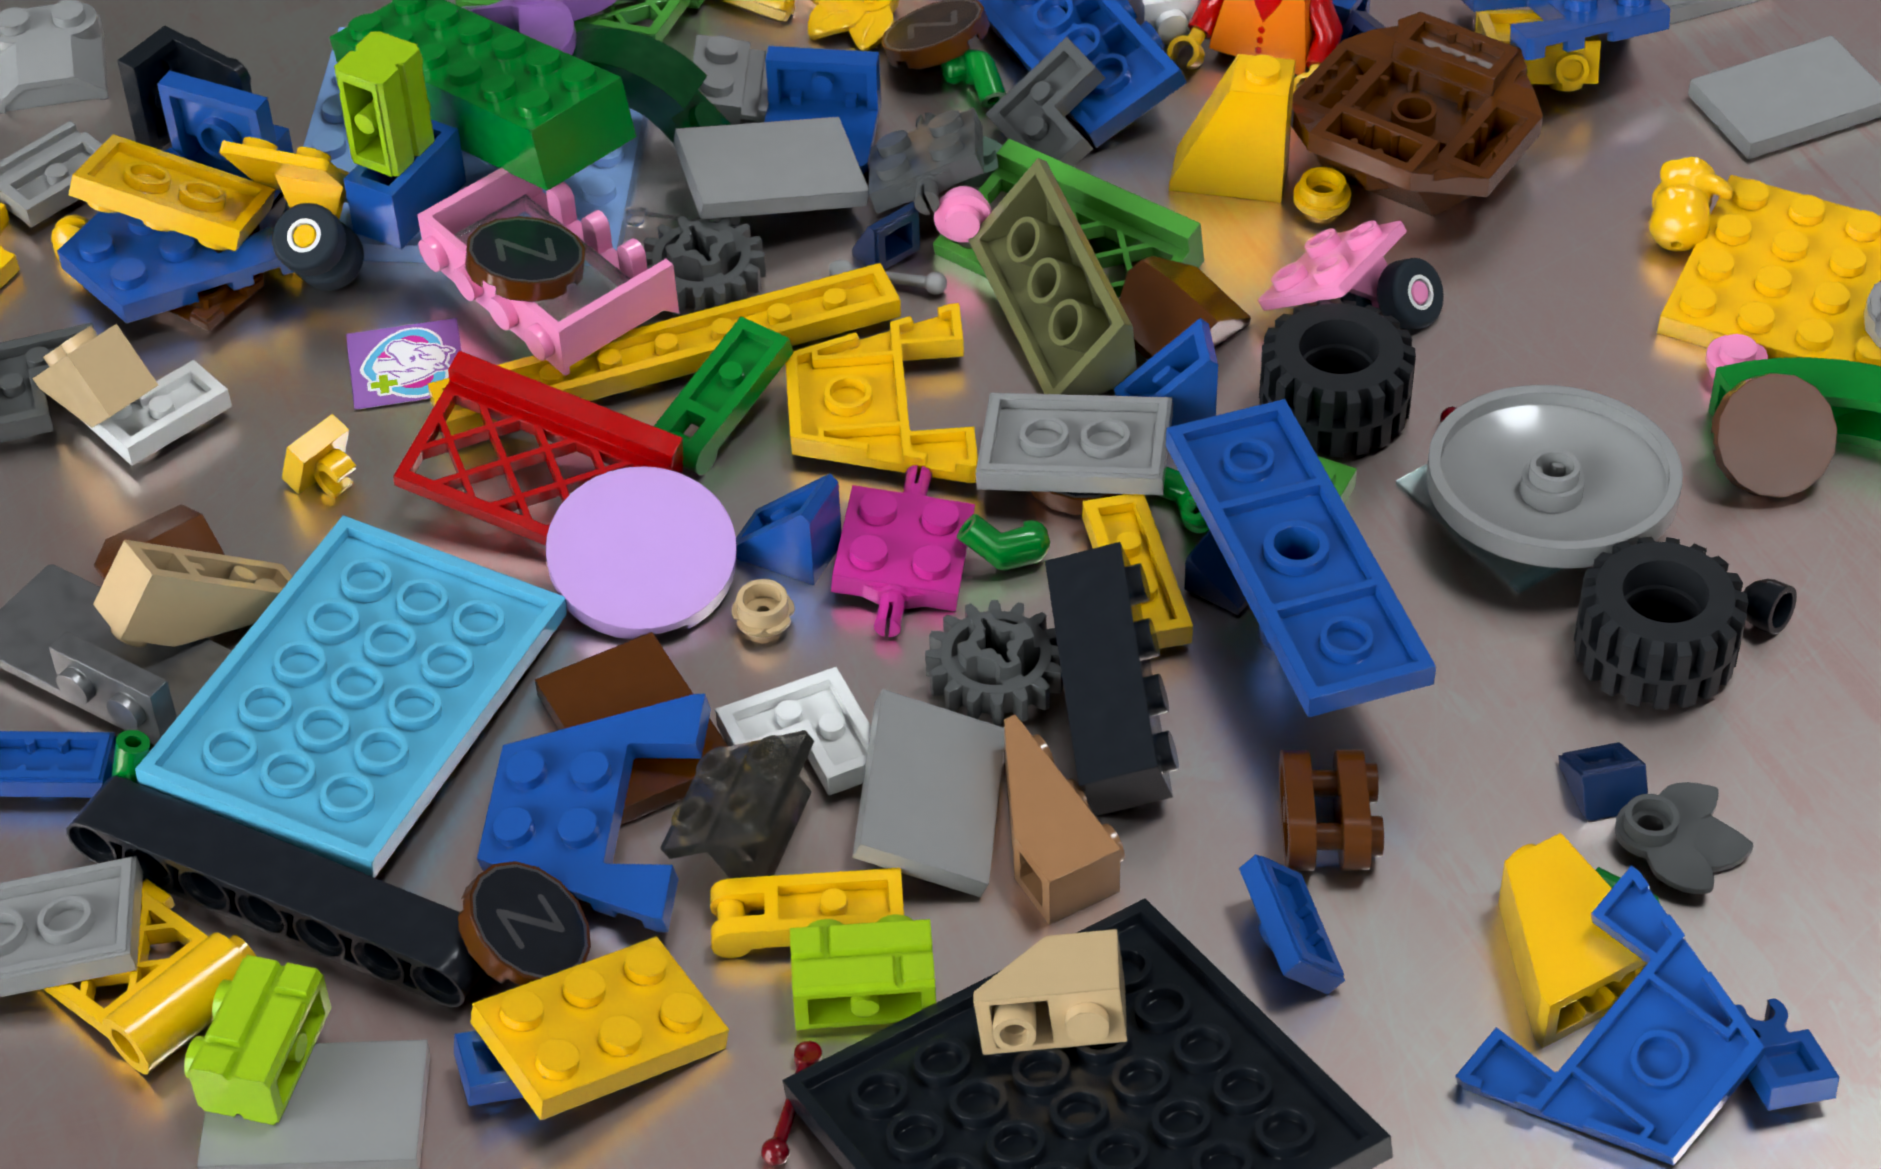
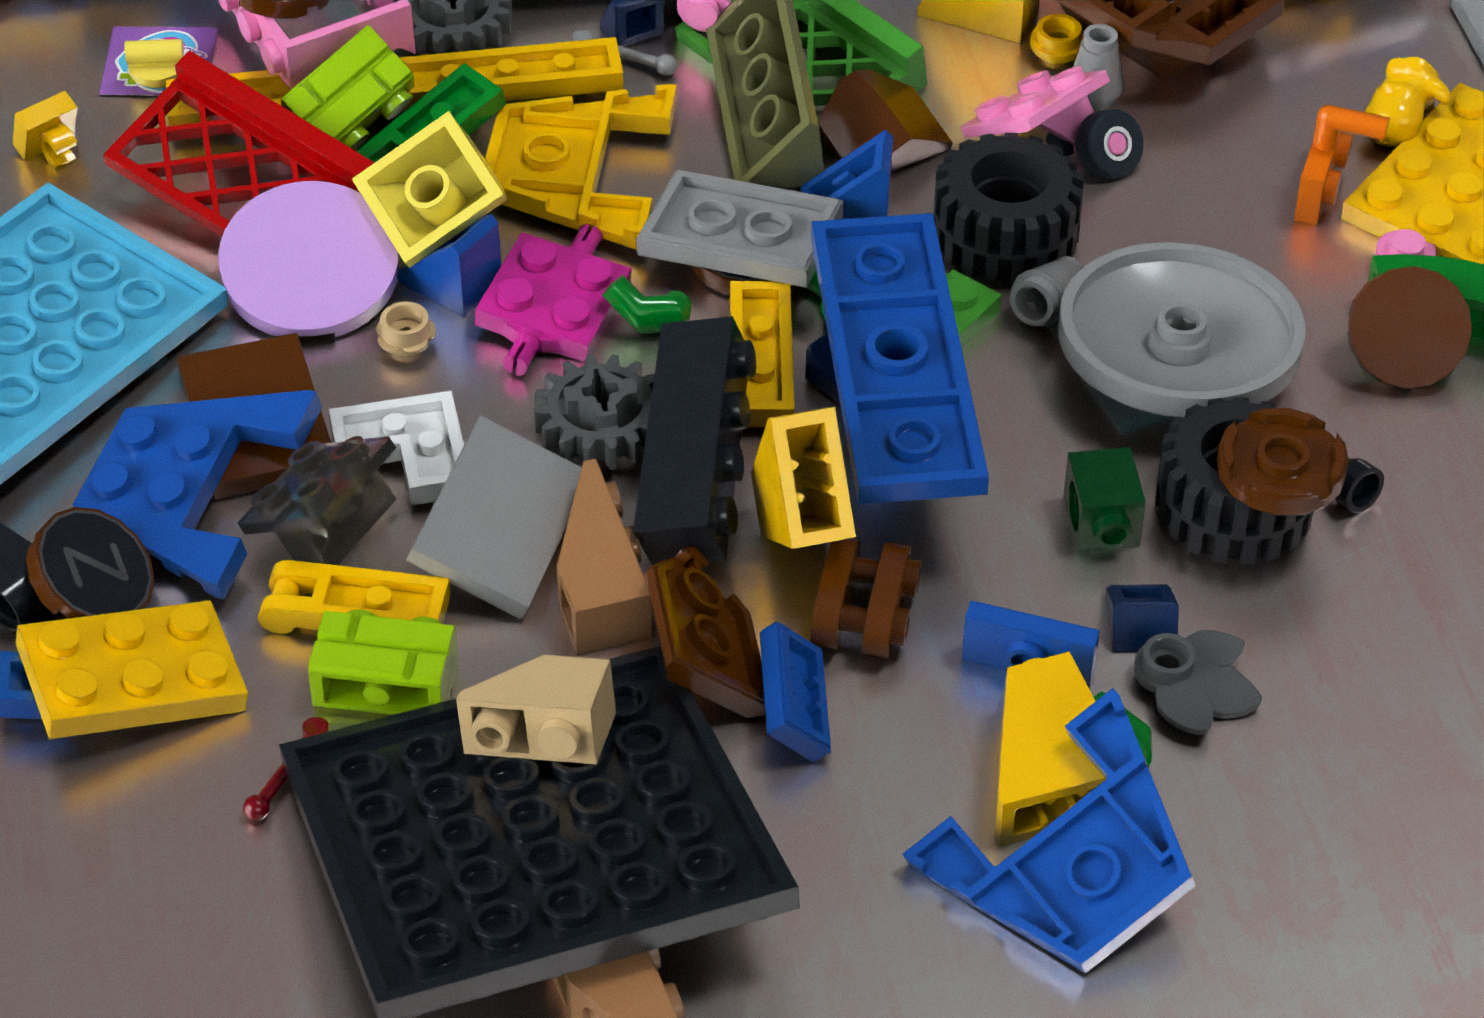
camera: 10 degrees right, 0 degrees up
blue plate [1735,998,1840,1111] -> none
none -> light yellow plate [124,39,184,88]
none -> lime brick [281,25,414,151]
none -> light yellow slope [352,111,507,268]
none -> reddish brown tile [646,545,766,718]
none -> yellow slope [751,407,856,549]
none -> blue plate [962,601,1100,689]
none -> light grey cone [1010,256,1083,326]
none -> dark green brick [1063,447,1146,551]
none -> light grey cone [1073,24,1124,111]
none -> reddish brown tile [1217,408,1349,515]
none -> orange plate [1294,105,1390,226]

